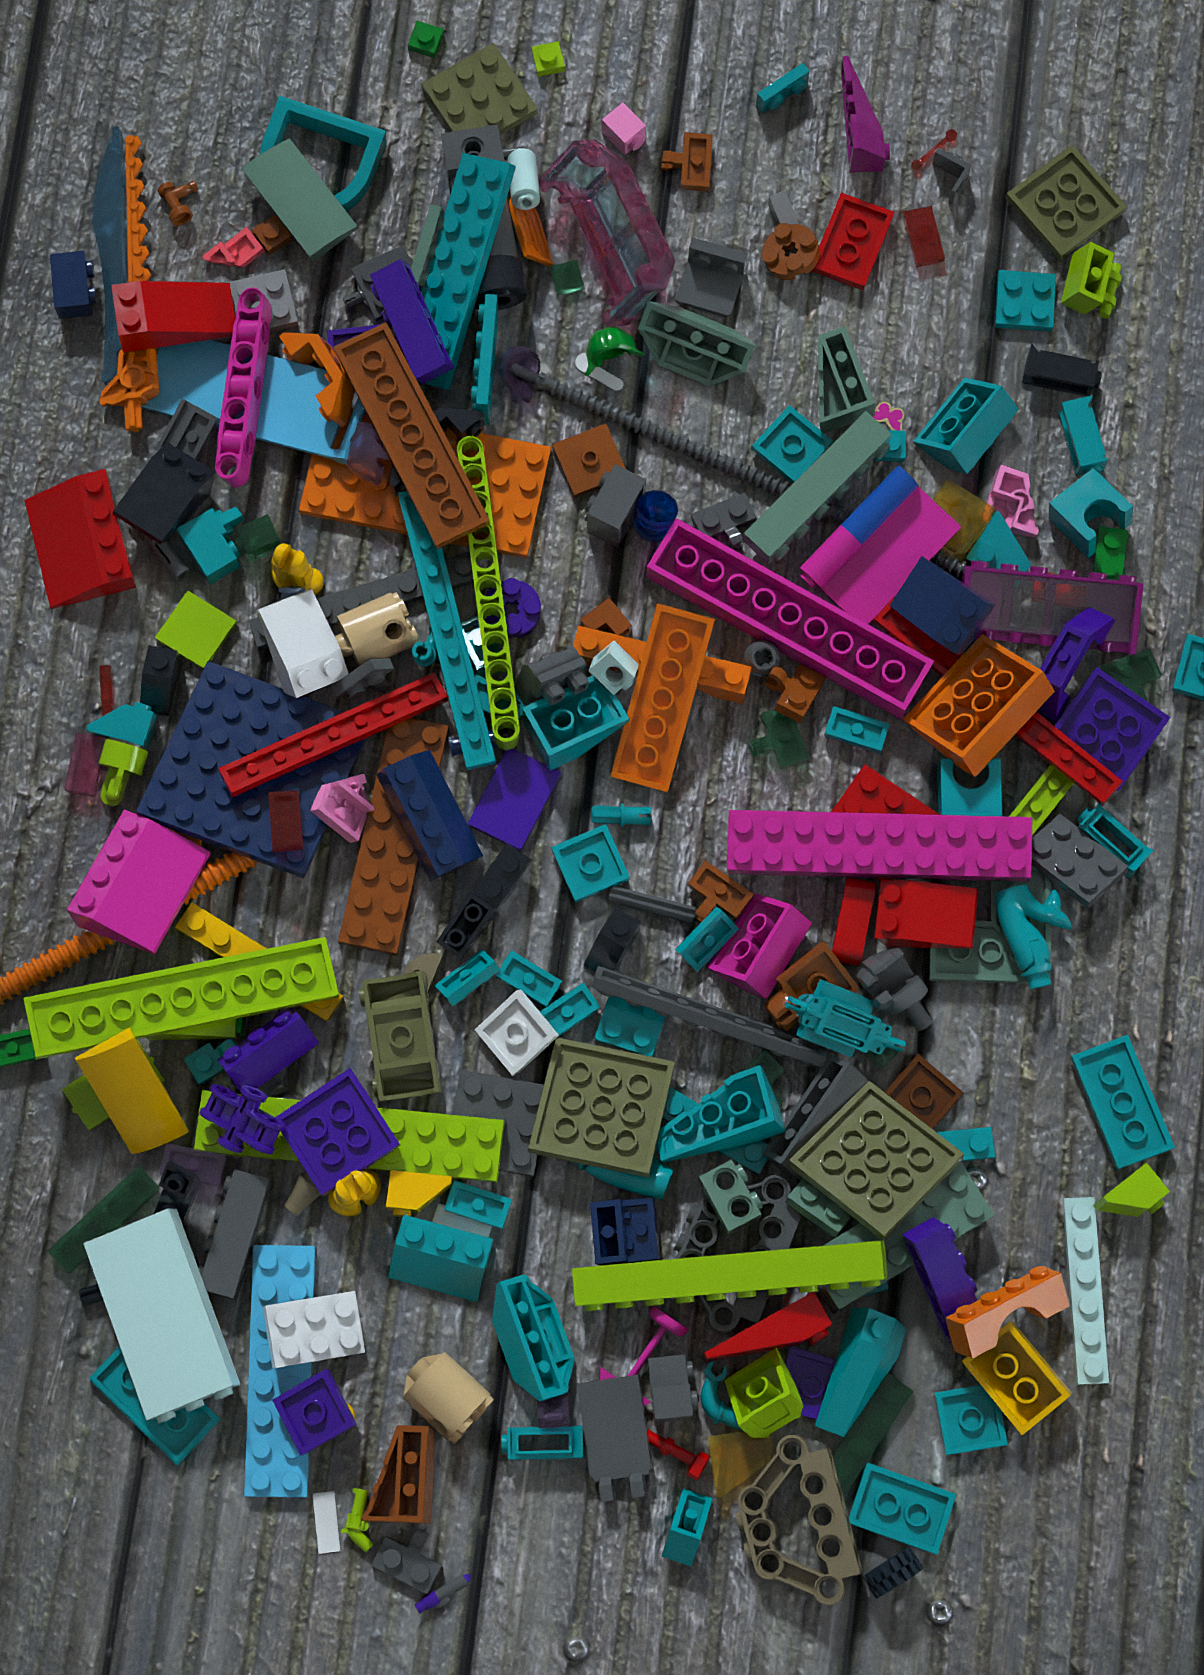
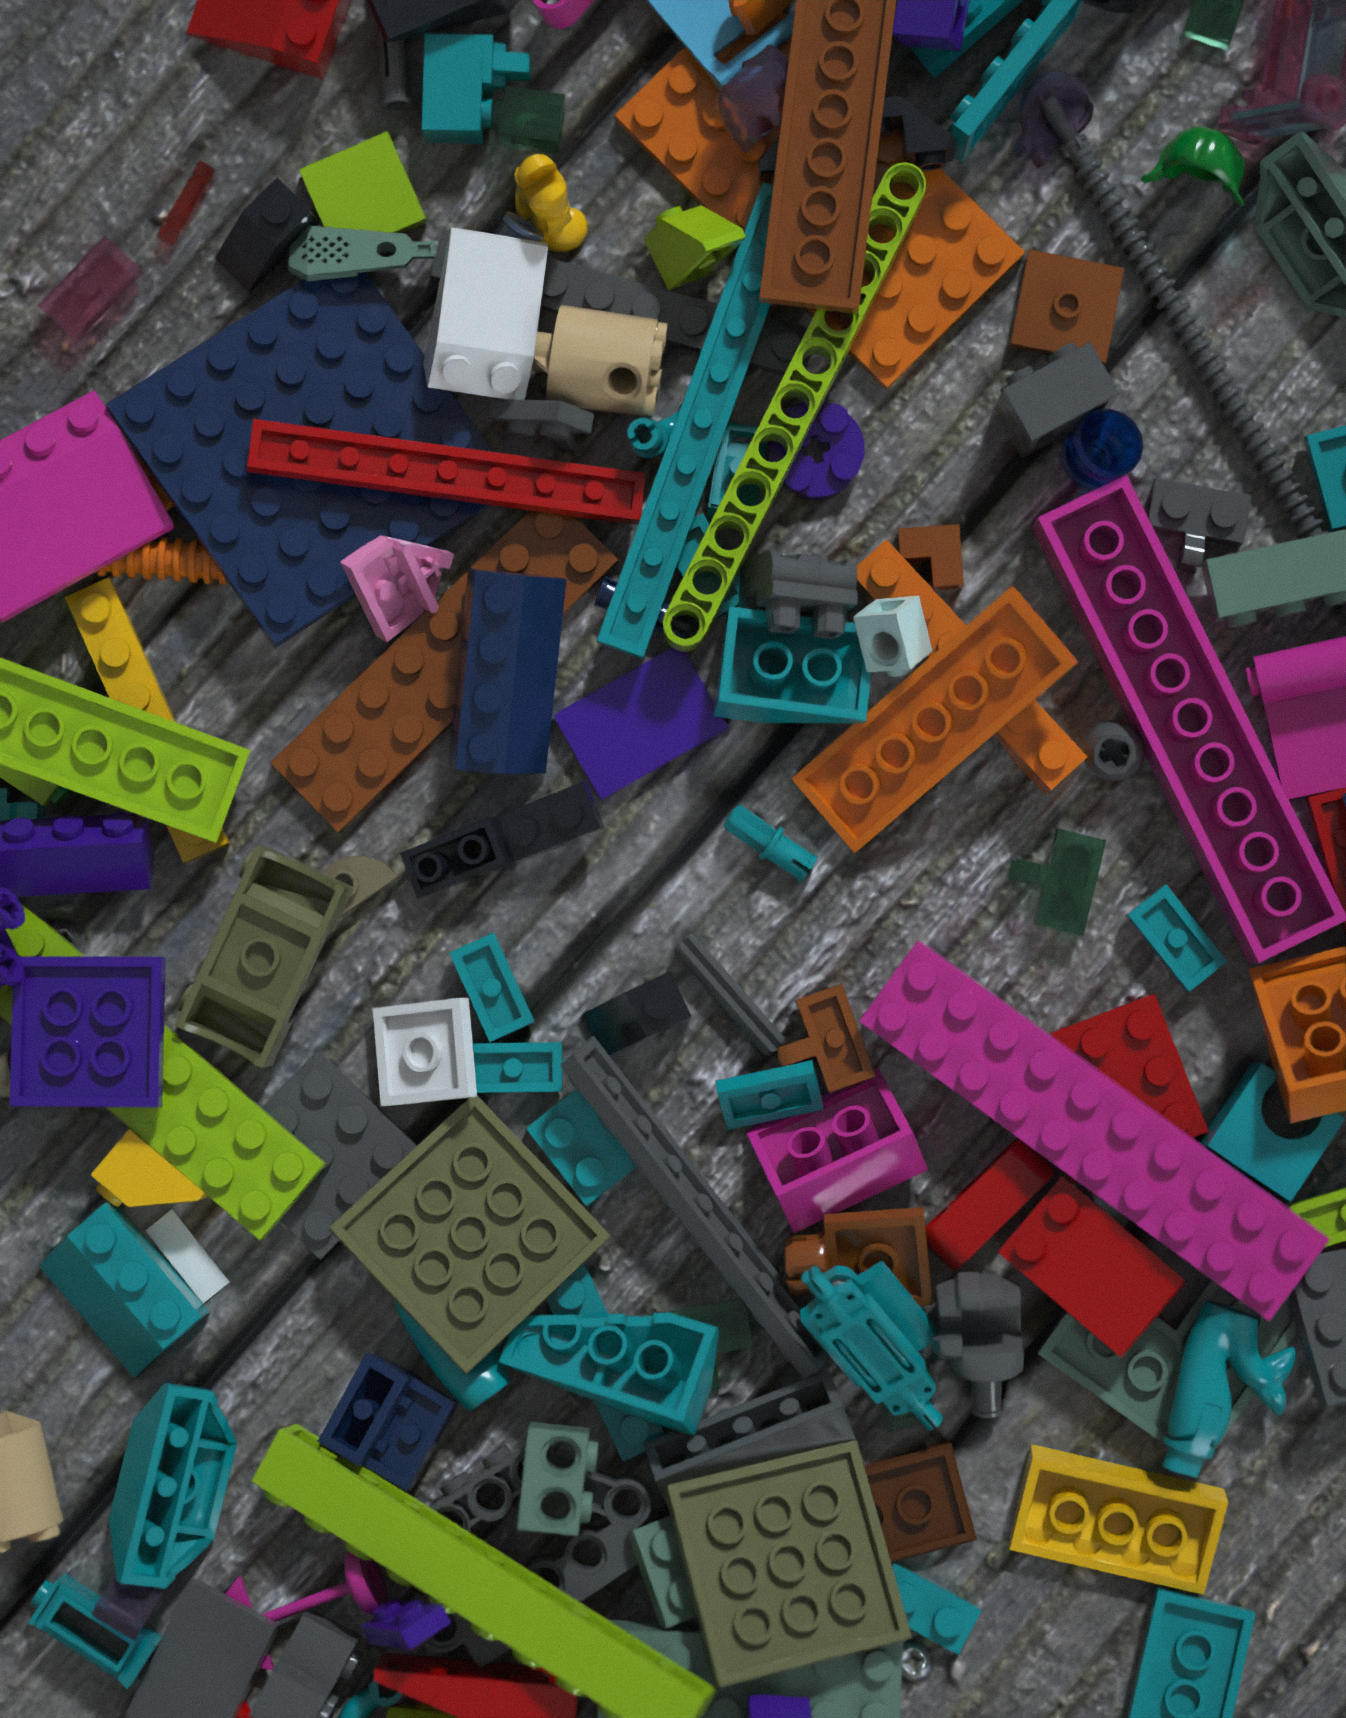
camera: 40 degrees right, 10 degrees up
teal slope [86,702,158,751] -> none
lime piece [98,737,149,806] -> none
clear red plate [268,790,303,852] -> none
yellow piece [328,1169,382,1217] -> none
teal plate [434,949,500,1006] -> none
teal plate [444,1180,512,1230] -> none
teal plate [551,824,630,903] -> none
white sticker [575,353,624,391] -> none
dark orange plate [765,664,826,723] -> none
none -> sand green piece [289,225,435,281]
none -> dark purple plate [360,1598,451,1650]
none -> lime slope [643,205,746,290]
none -> yellow slope [1009,1444,1228,1595]

